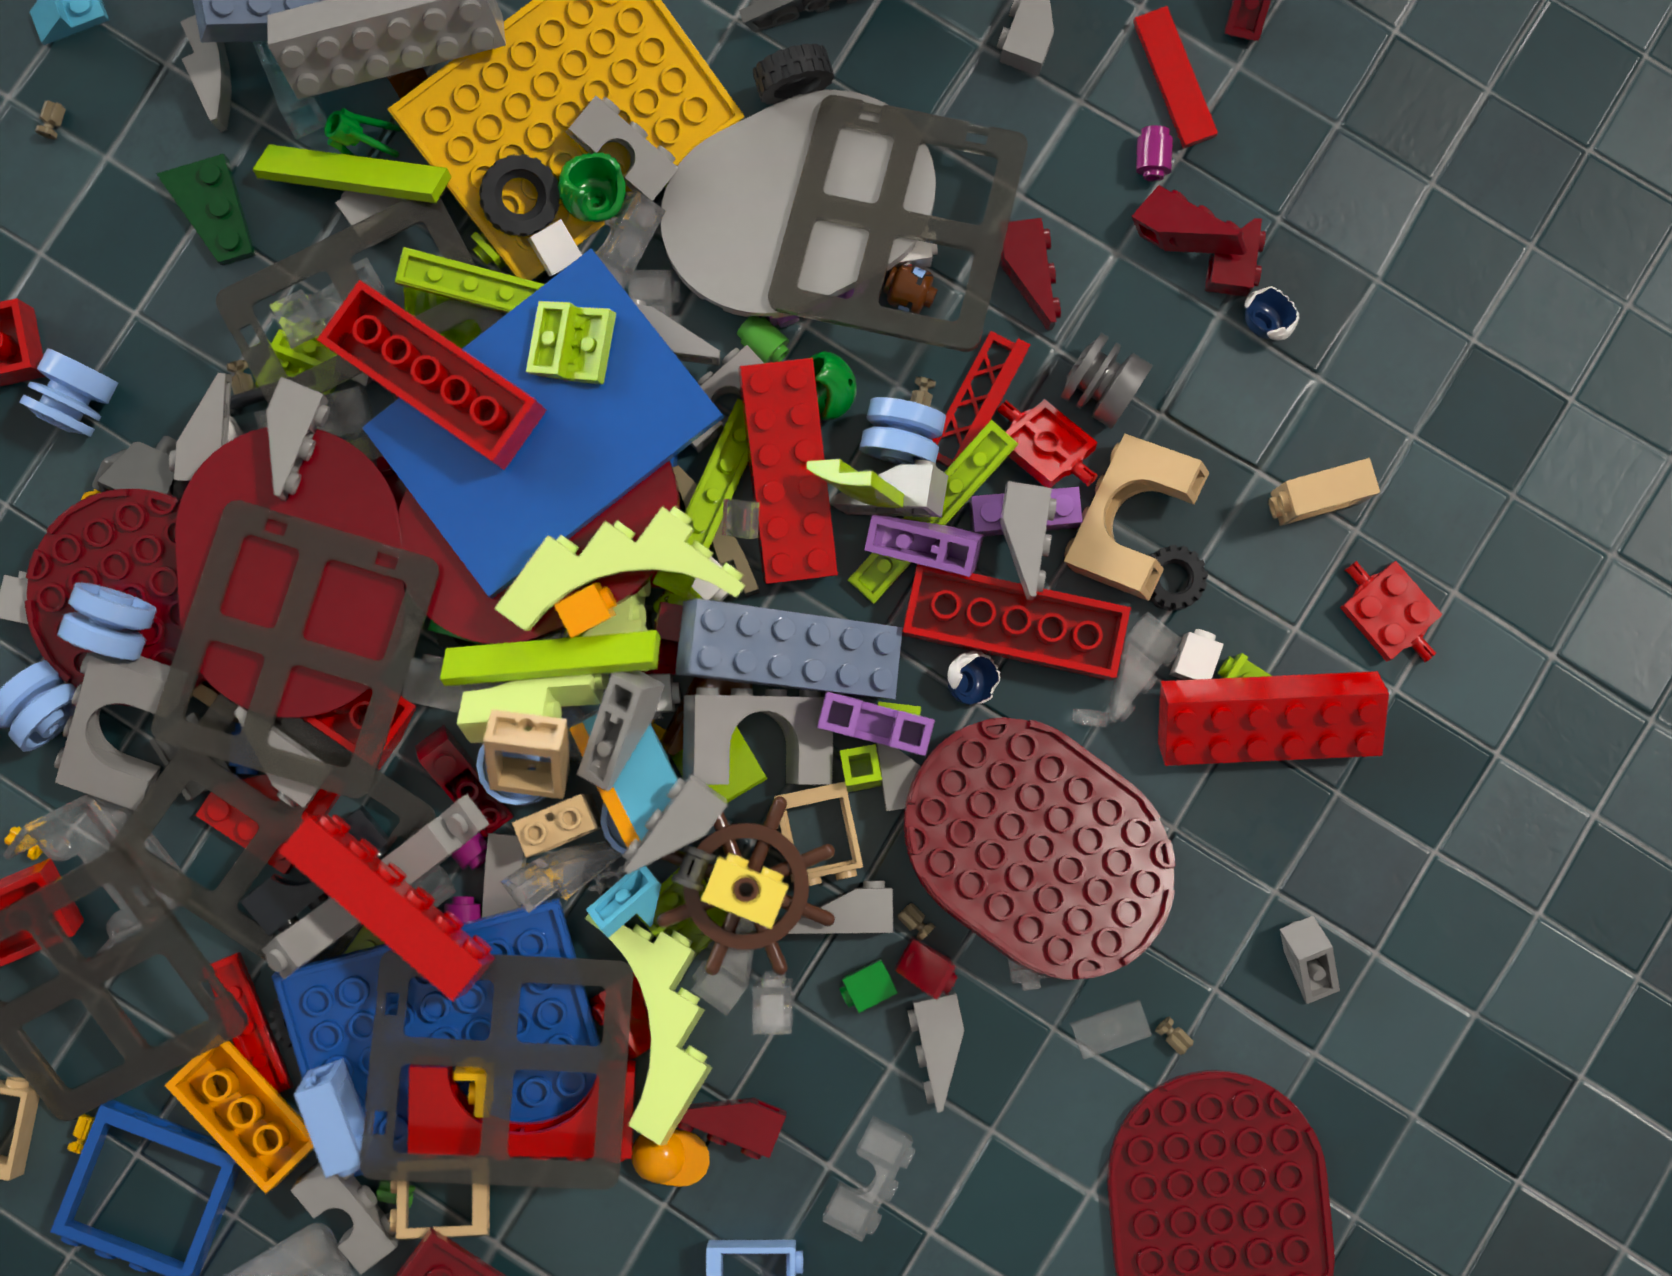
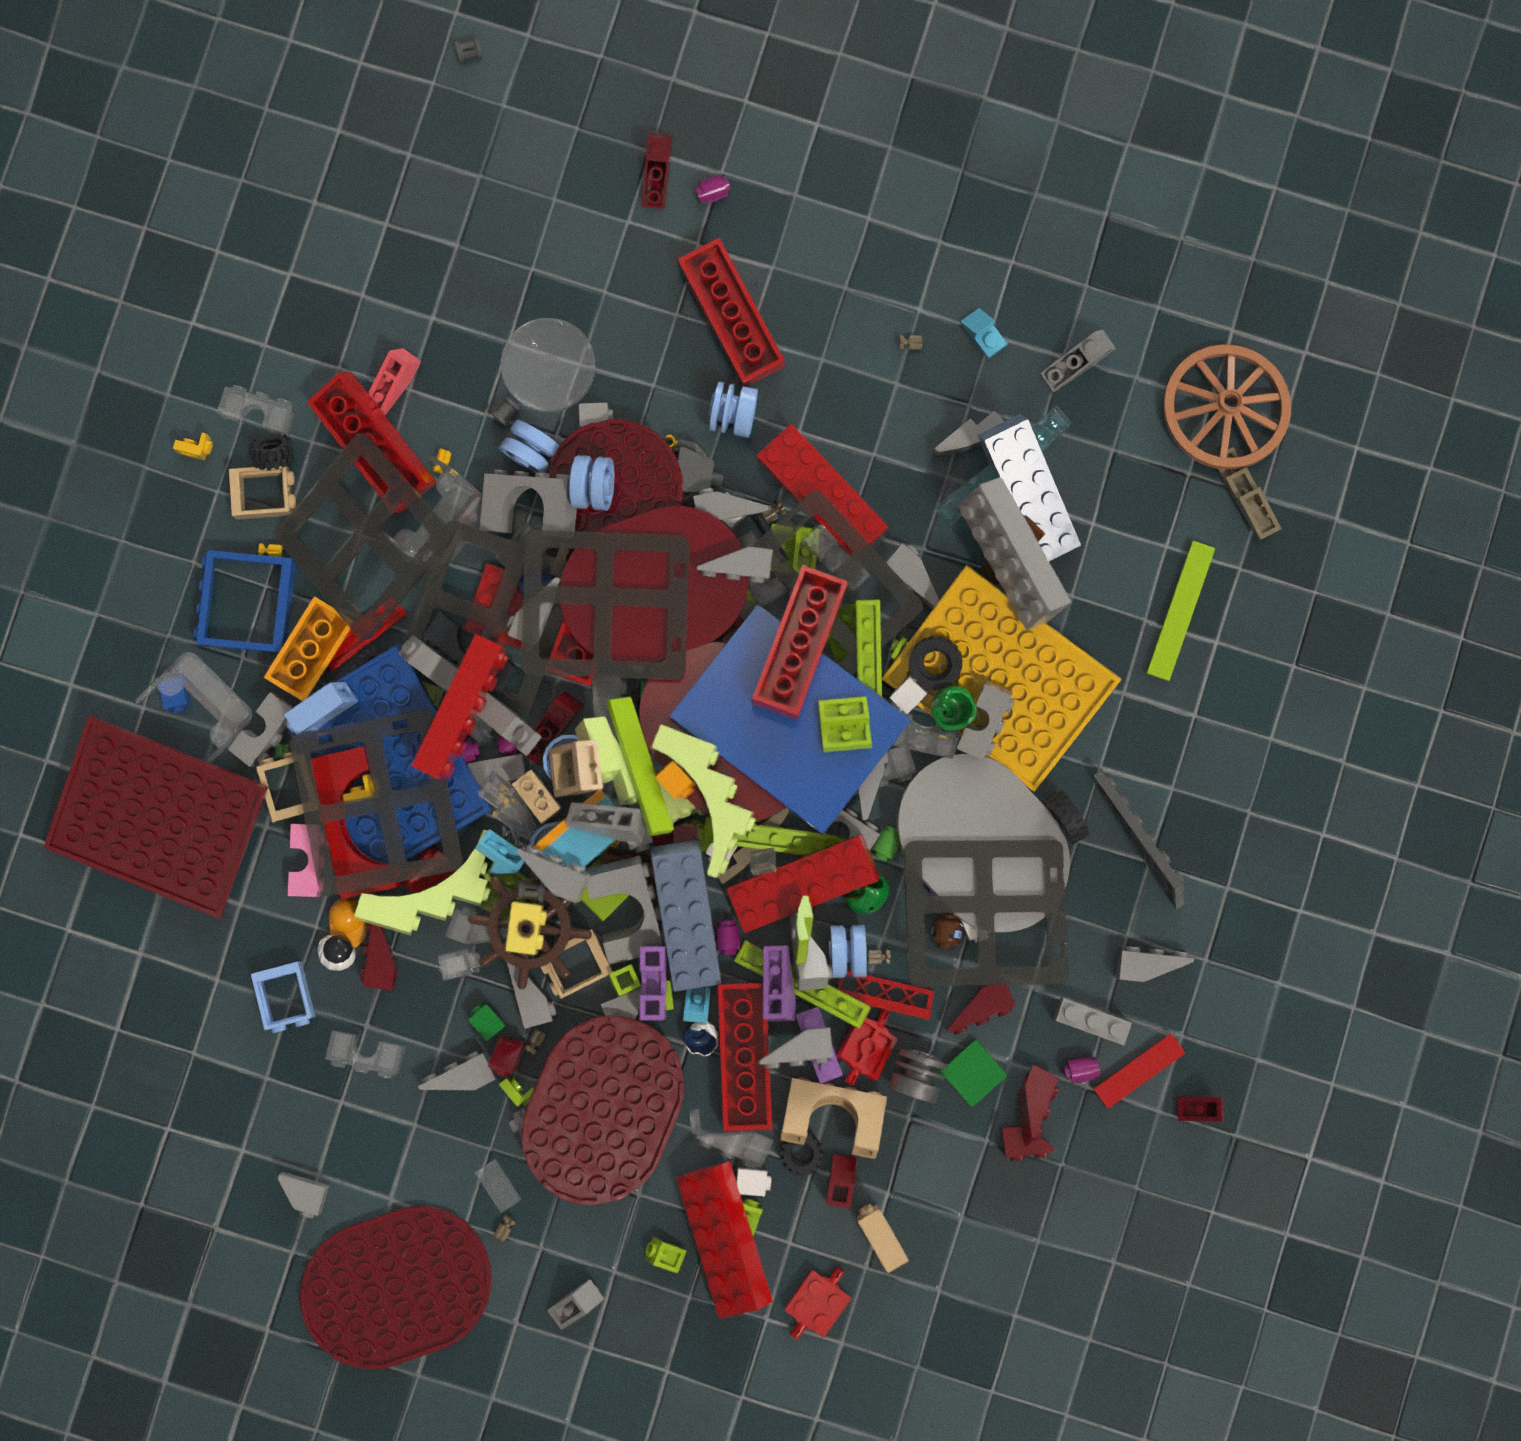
camera: 75 degrees right, 0 degrees up
dark green wing [156,153,256,266] -> none
lime tile [252,144,451,203] -> none
green plant [324,108,401,158] -> none
dark blue hair [1245,286,1299,341] -> none
none -> bright pink arch [288,824,326,897]
none -> black hair [317,935,356,971]
none -> lime bracket [499,1078,534,1107]
none -> lime bracket [645,1237,687,1273]
none -> medium azure slope [683,986,711,1023]
none -> magenta brick [715,921,740,956]
none -> red brick [757,424,888,563]
none -> dark red slope [825,1154,857,1209]
none -> green tile [940,1039,1008,1107]
none -> light grey arch [1053,997,1132,1045]

